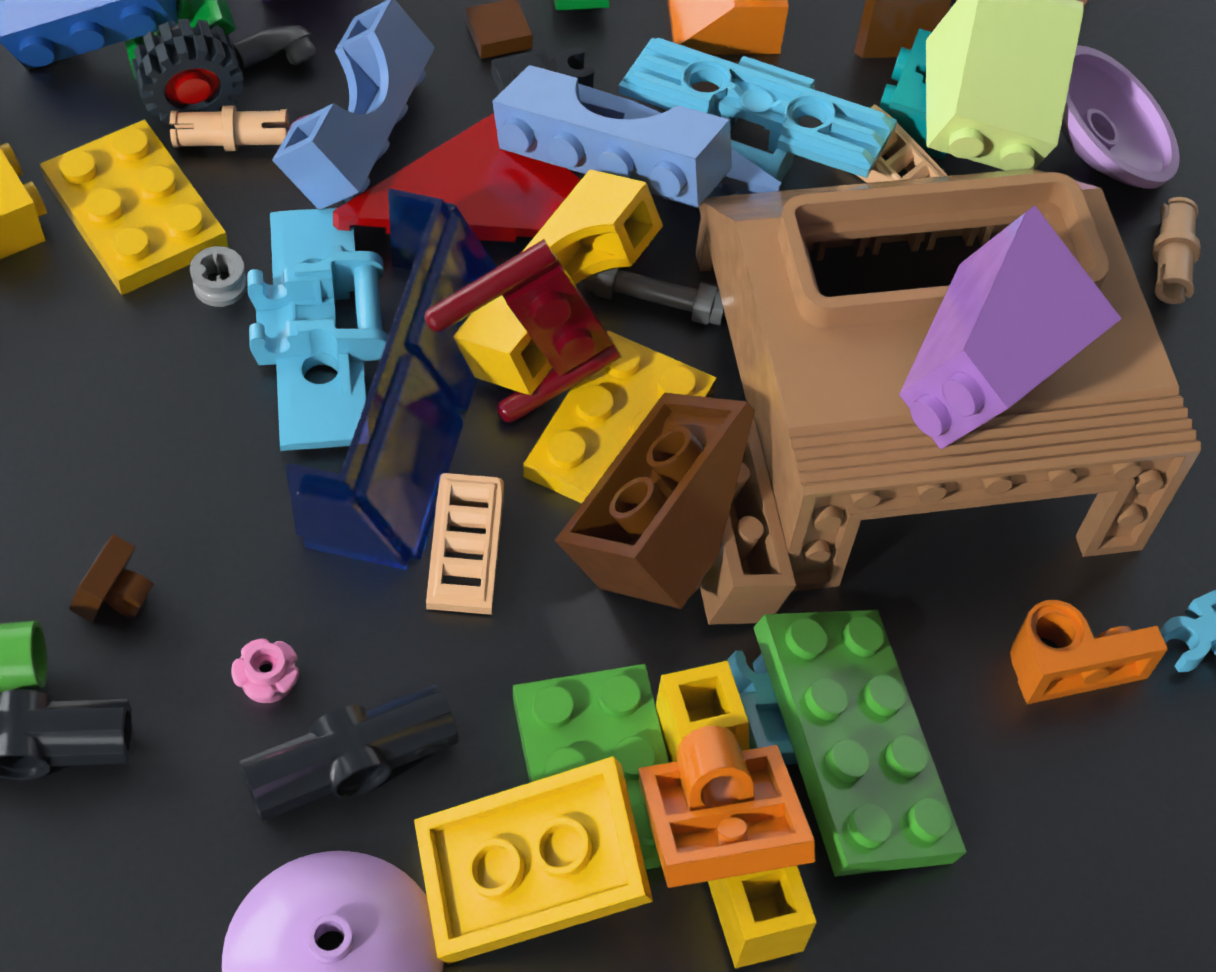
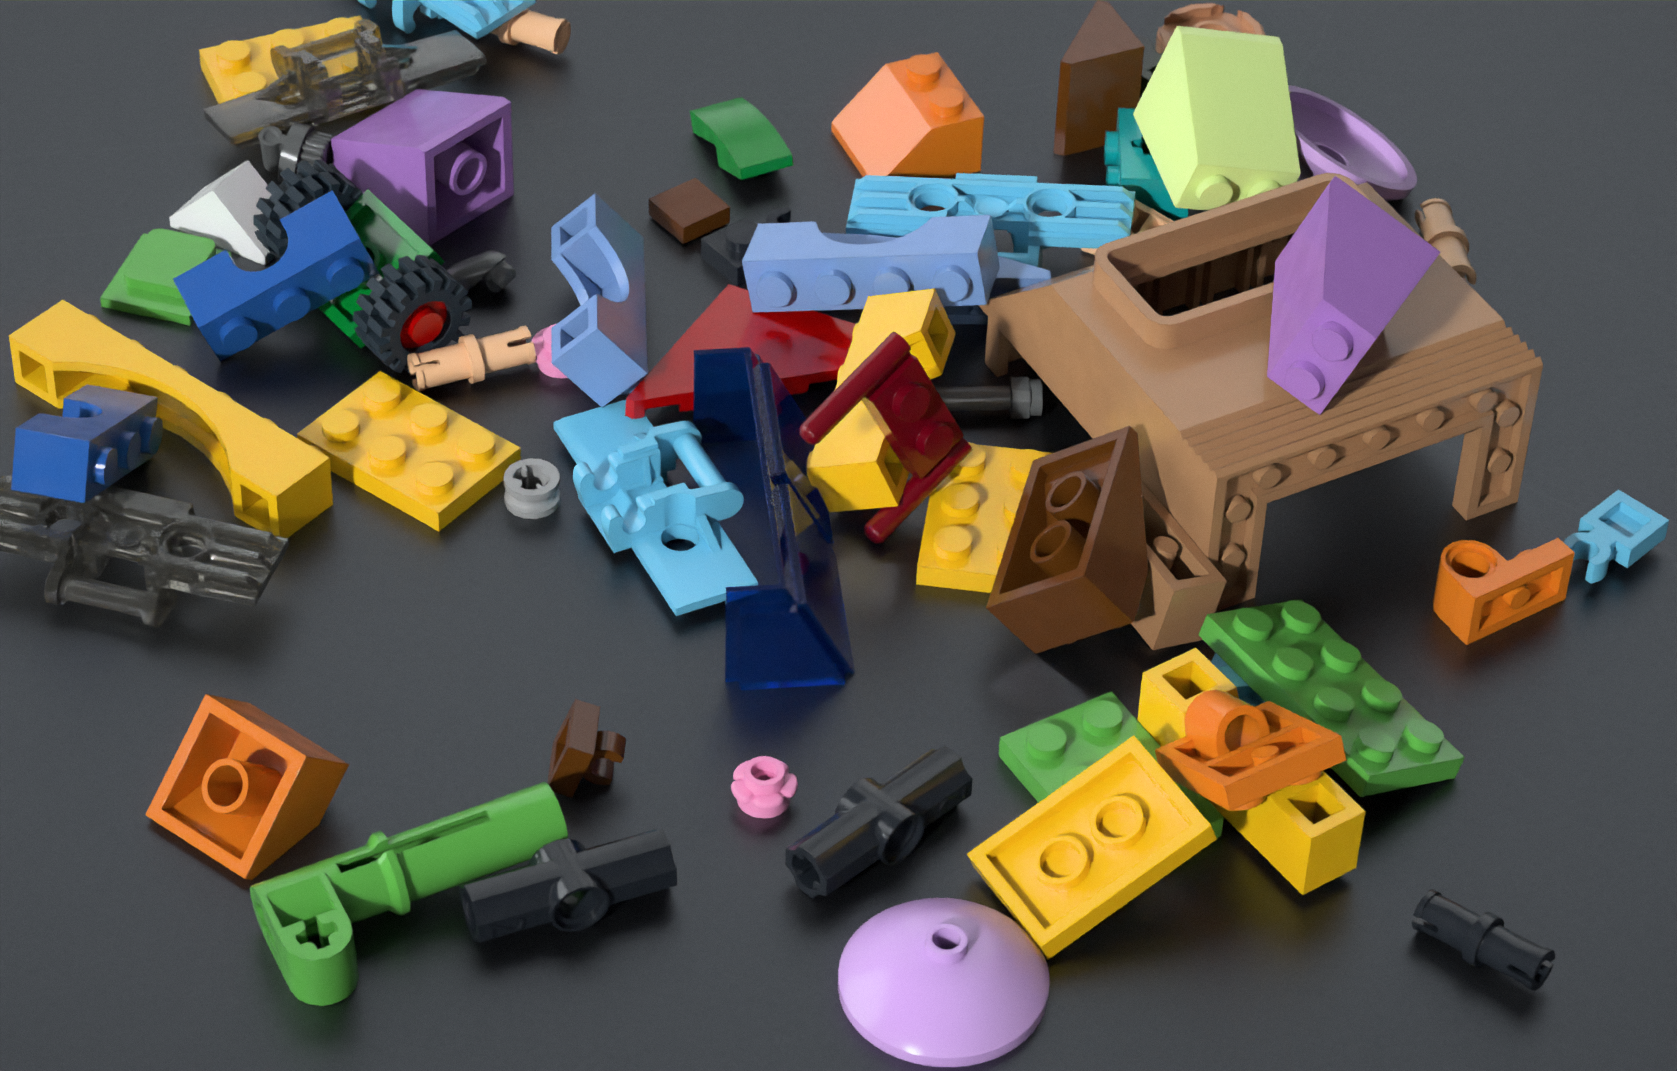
camera: 15 degrees left, 15 degrees down
light nougat slope [426,473,504,615] -> none

